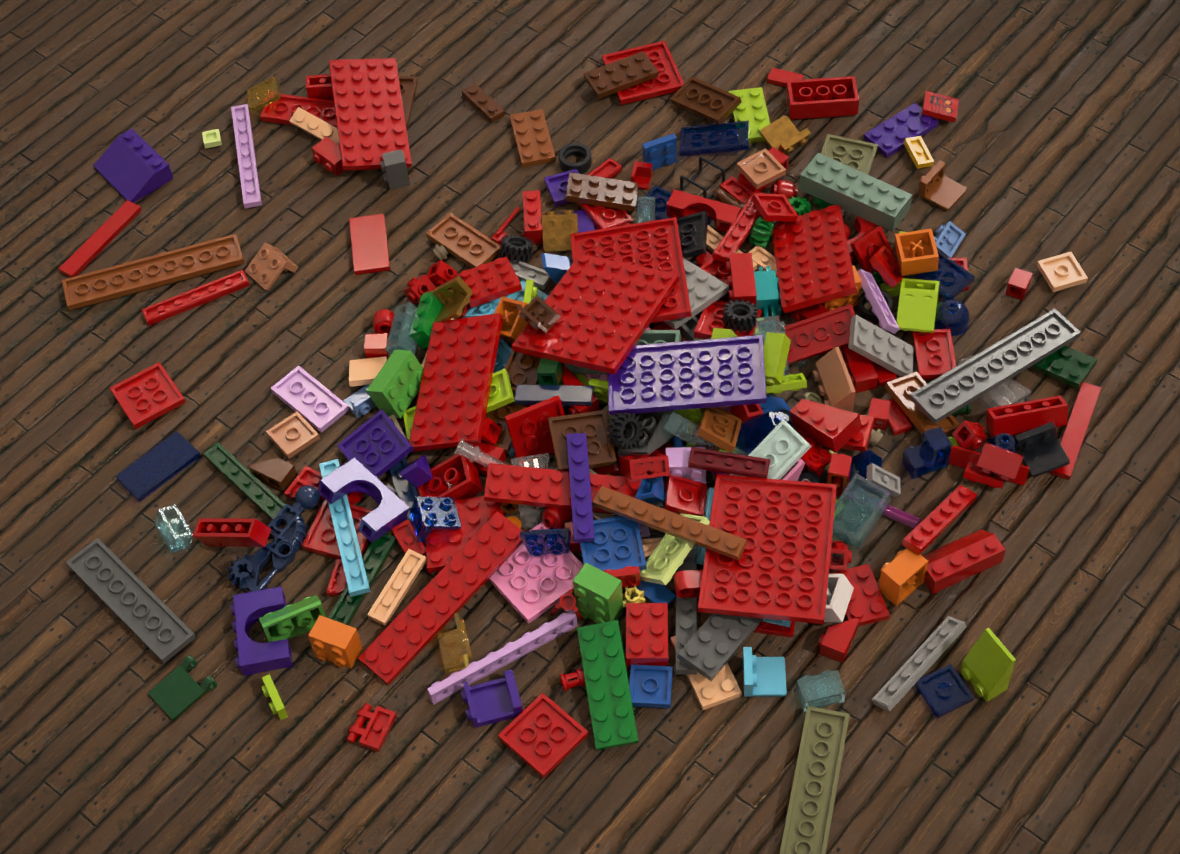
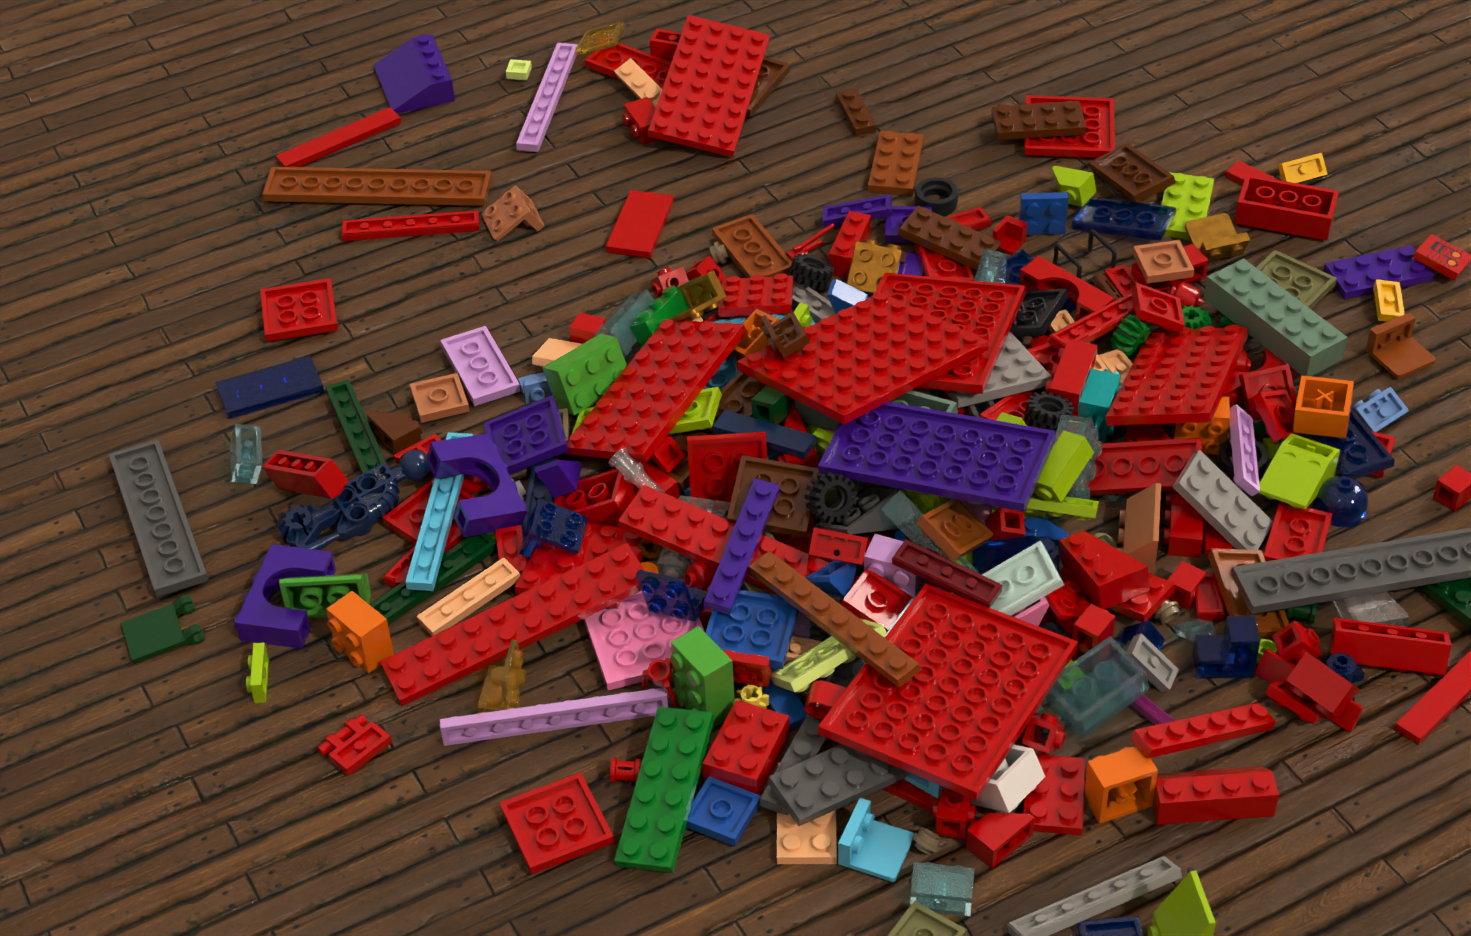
camera: 20 degrees right, 10 degrees down
red head [373,309,397,336] -> none
dark grey brick [380,149,410,190] -> none
dark purple panel [461,670,523,728] -> none
black bracket [1015,422,1070,477] -> none
none -> dark purple plate [822,194,892,228]
none -> dark tan plate [912,827,942,854]
none -> red brick [932,789,976,839]
none -> lime slope [1052,165,1097,207]
none -> clear light blue plate [1175,619,1214,642]
none -> yellow plate [1278,153,1327,183]

